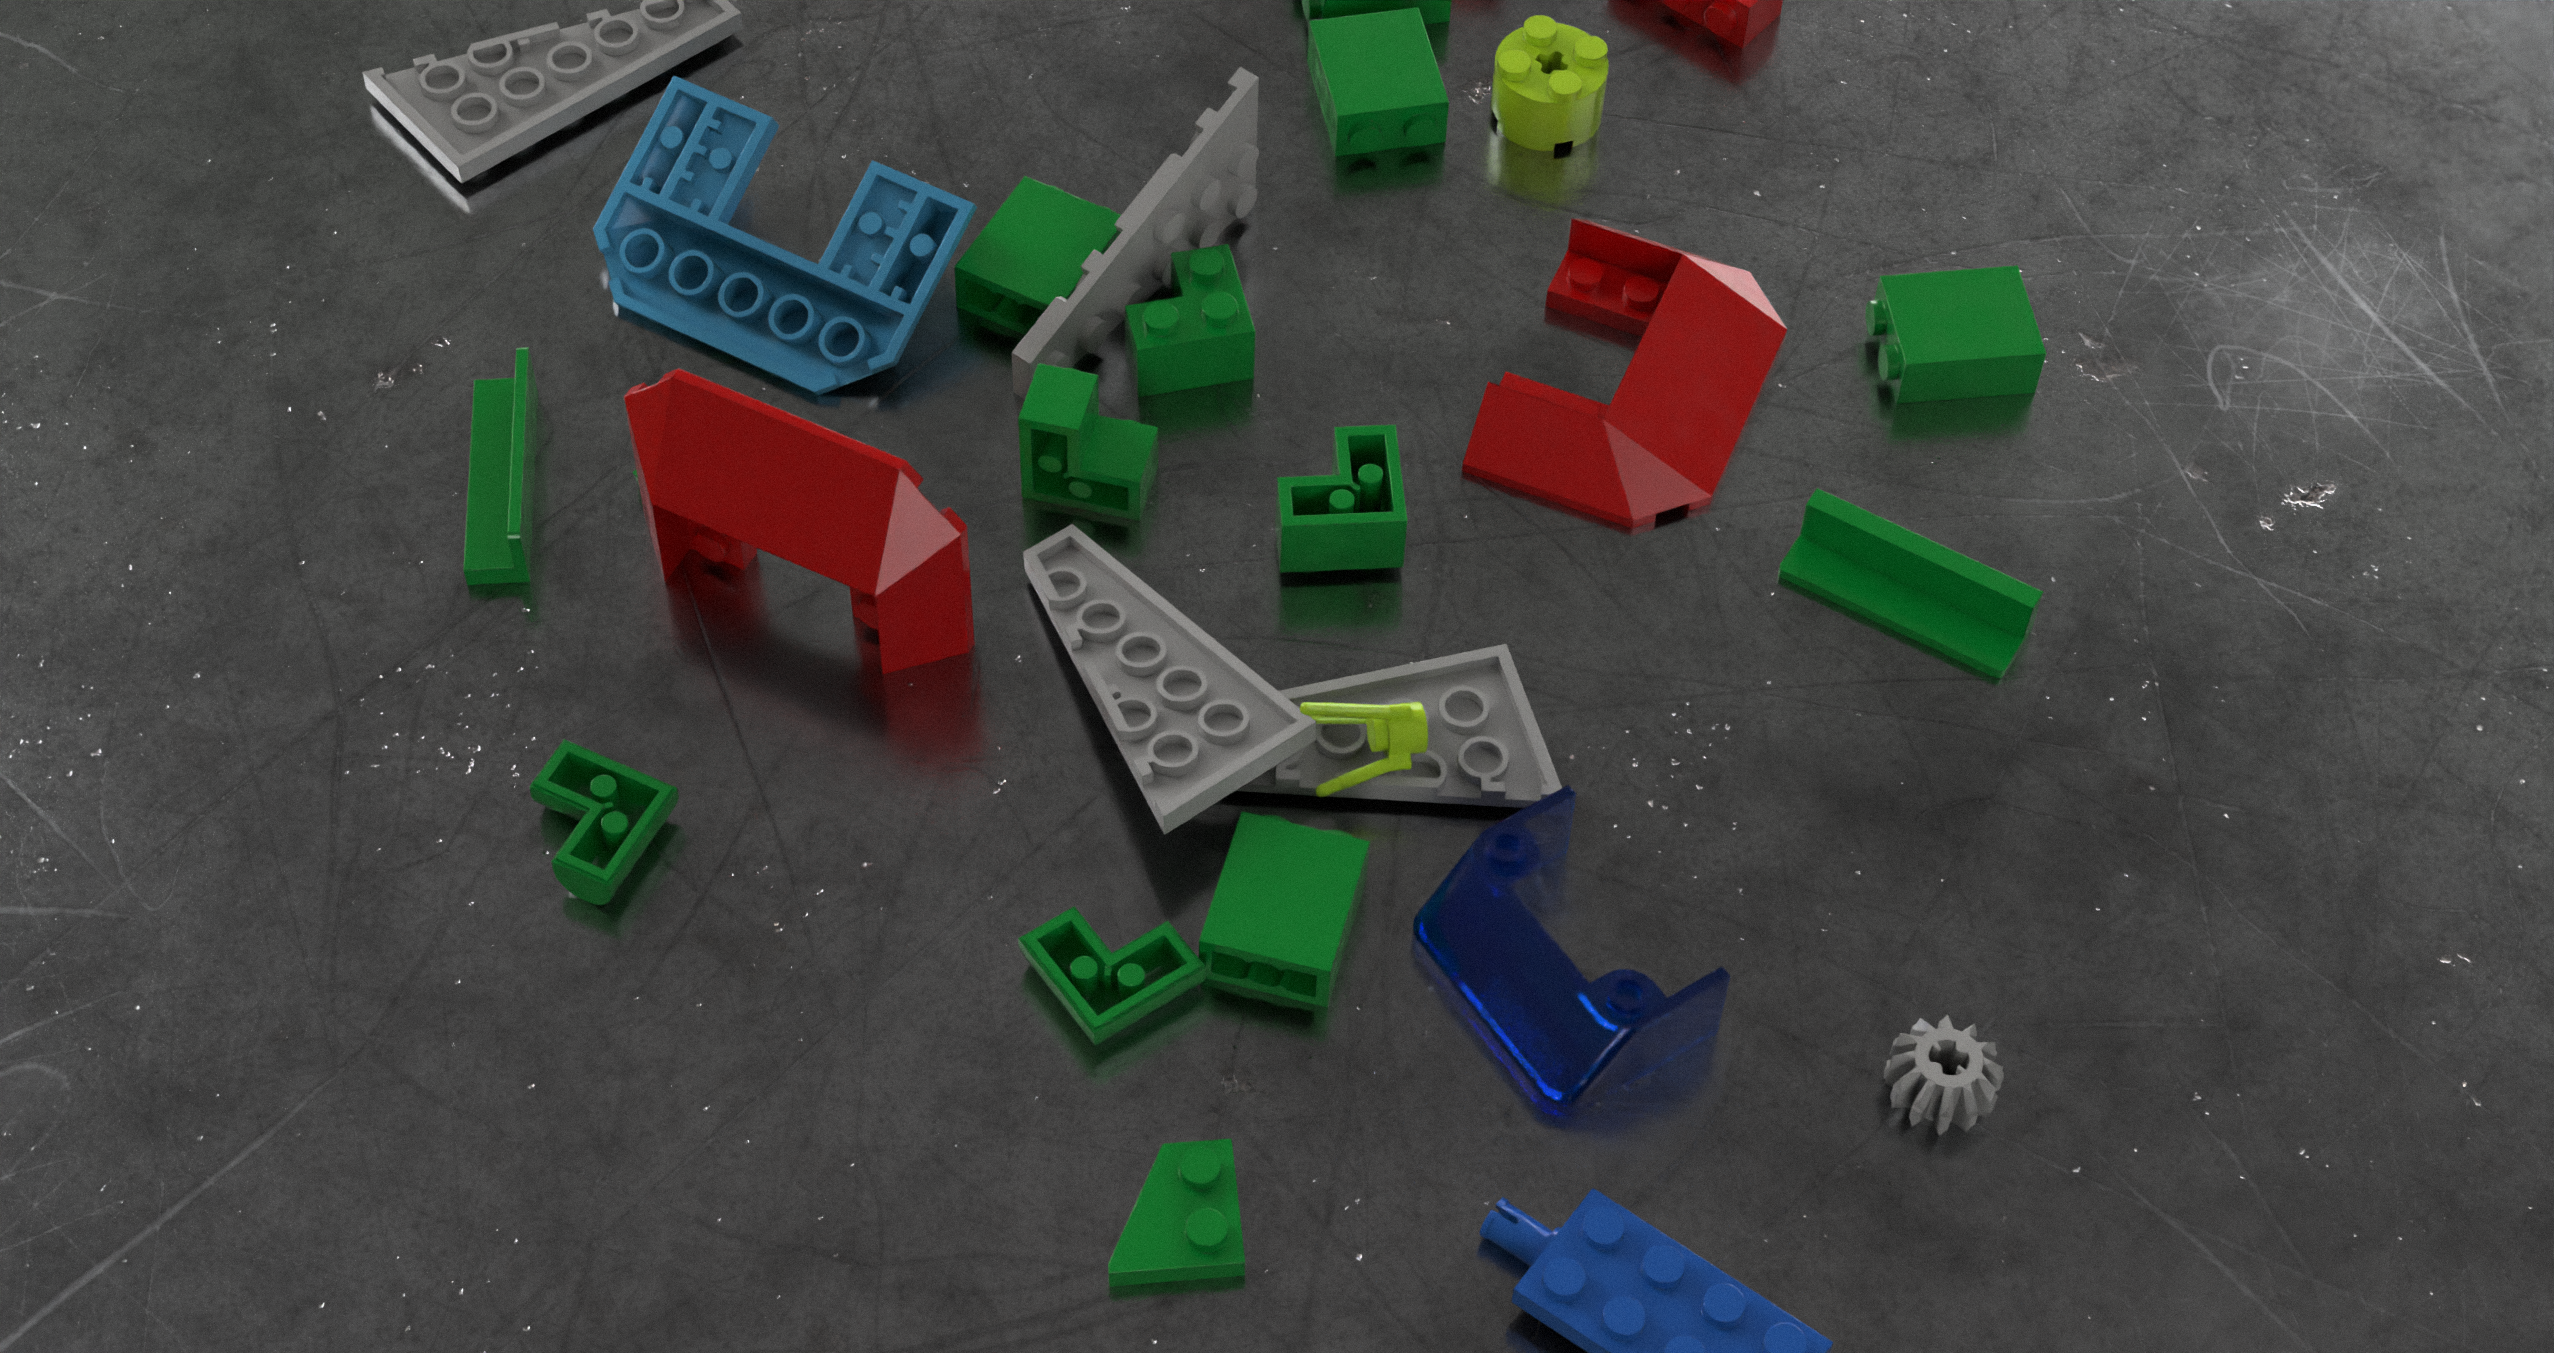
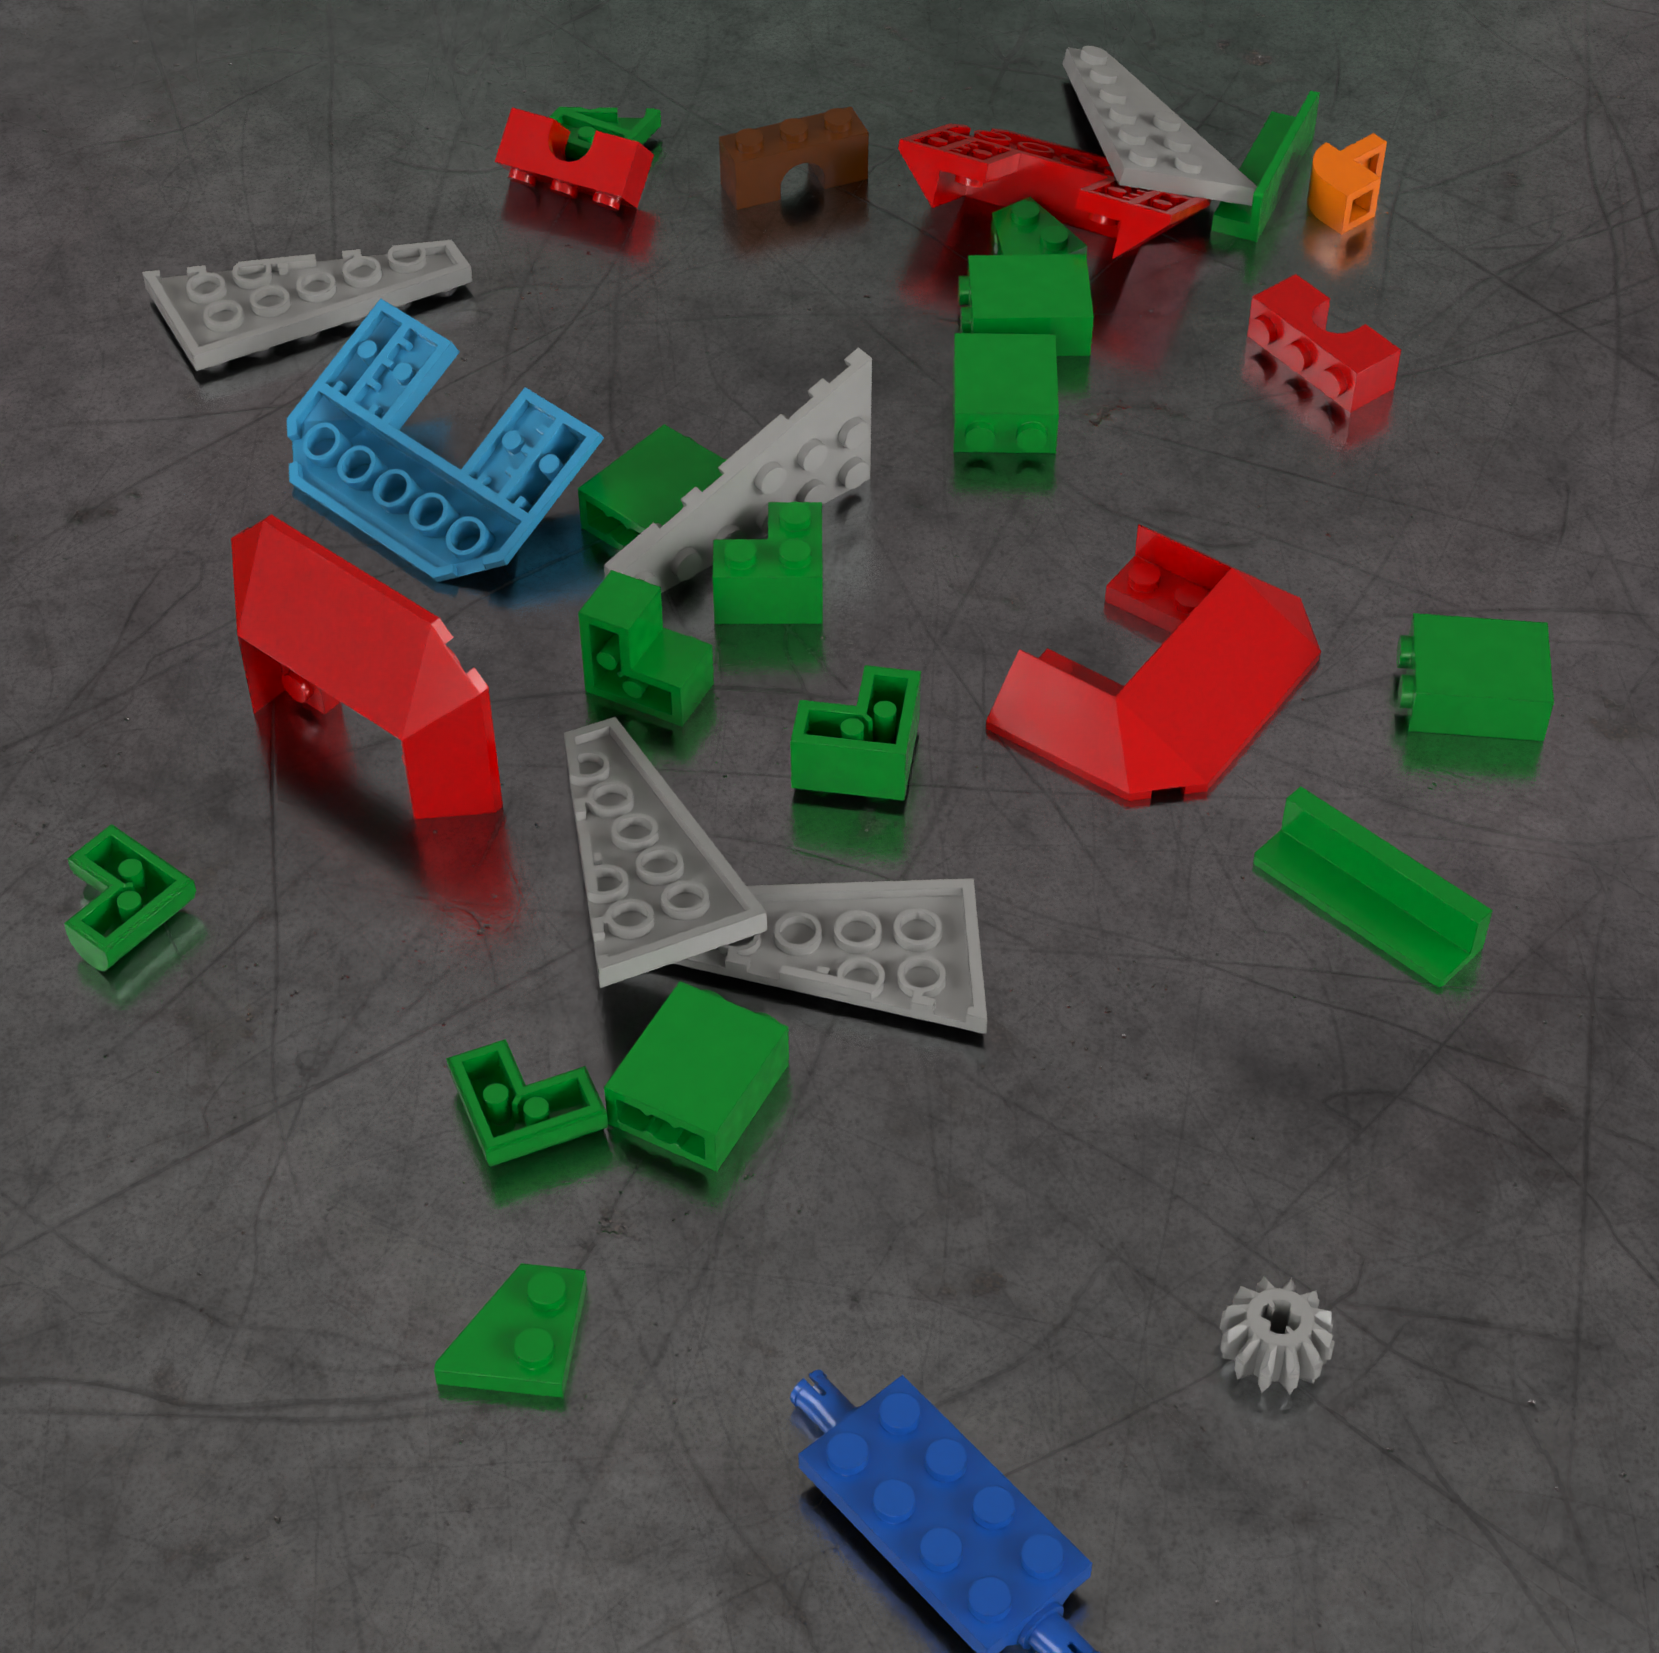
camera: 15 degrees right, 5 degrees down
green panel [463,347,538,585] -> none
lime plant [1299,701,1428,797] -> none
clear blue windscreen [1412,785,1731,1117] -> none
lime brick [1490,15,1609,151] -> none

